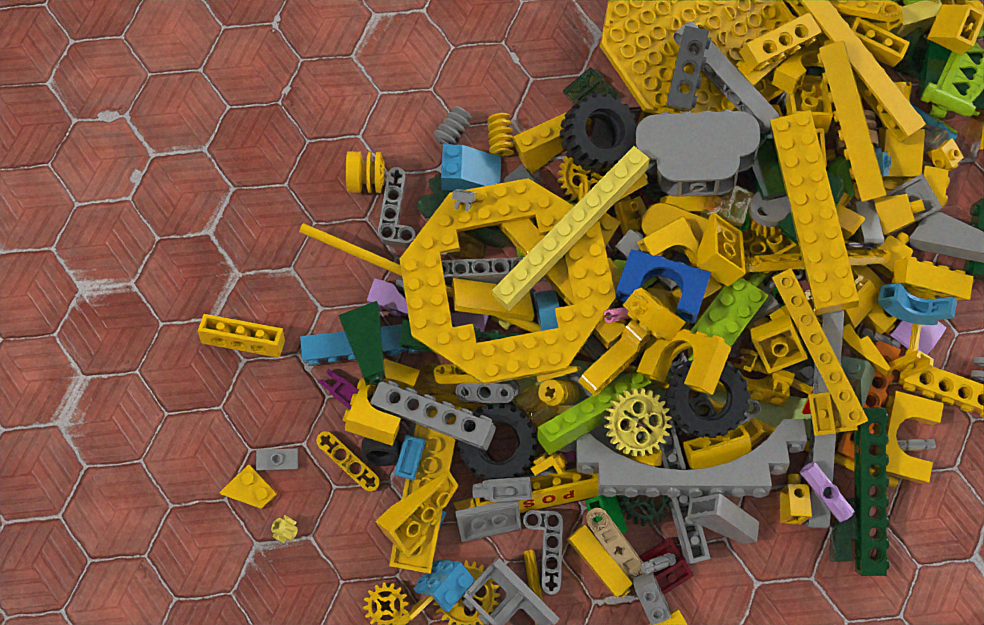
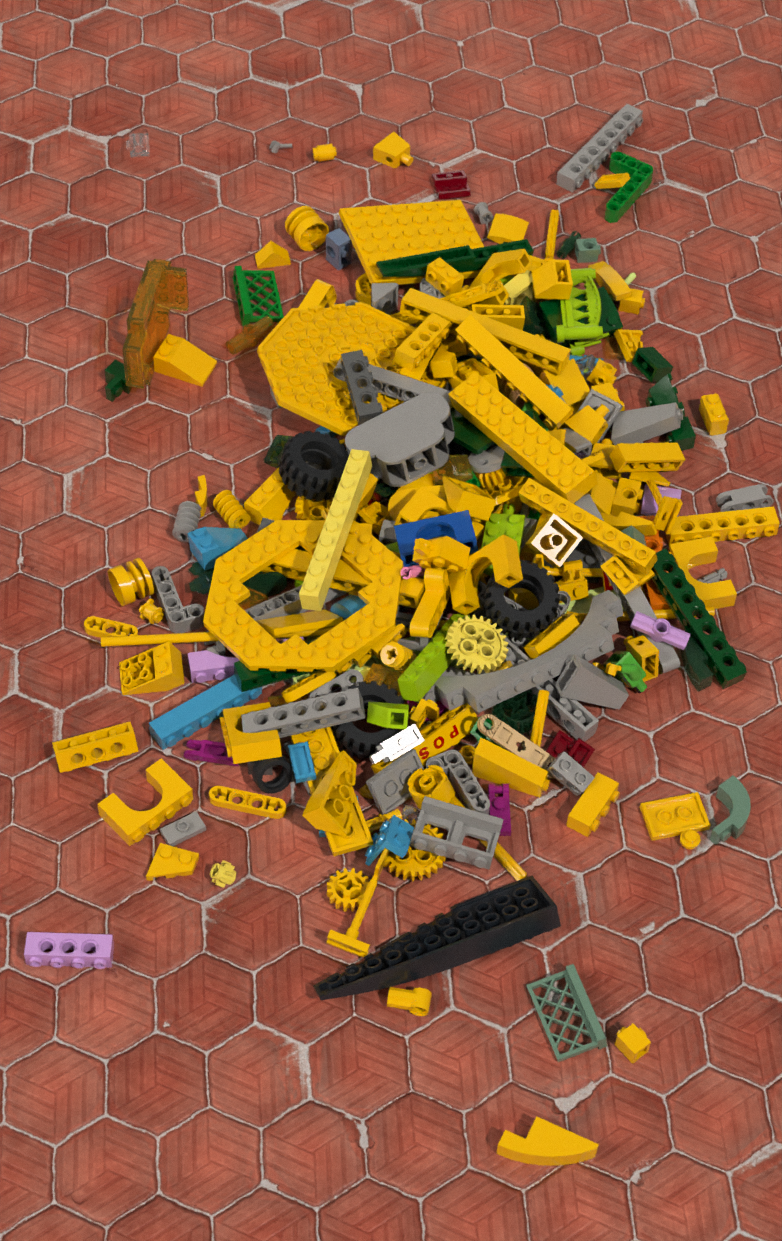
camera: 25 degrees left, 25 degrees down
dark green slope [338,301,386,386] -> none
light grey tile [452,189,477,211] -> none
light grey axle [640,553,676,575] -> none
dark azure arch [878,283,957,325] -> none
none -> lavender brick [24,932,114,969]
none -> yellow beam [84,616,138,638]
none -> yellow arch [97,758,193,846]
none -> yellow slope [119,641,184,695]
none -> yellow brick [139,599,164,624]
none -> yellow slope [195,475,207,517]
none -> yellow axle [366,809,402,833]
none -> lime slope [367,701,409,730]
none -> clear hinge [402,805,419,824]
none -> yellow brick [408,765,455,810]
none -> yellow plate [459,745,476,765]
none -> magenta plate [488,783,511,836]
none -> yellow axle [530,690,549,747]
none -> bright green torso [593,651,647,694]

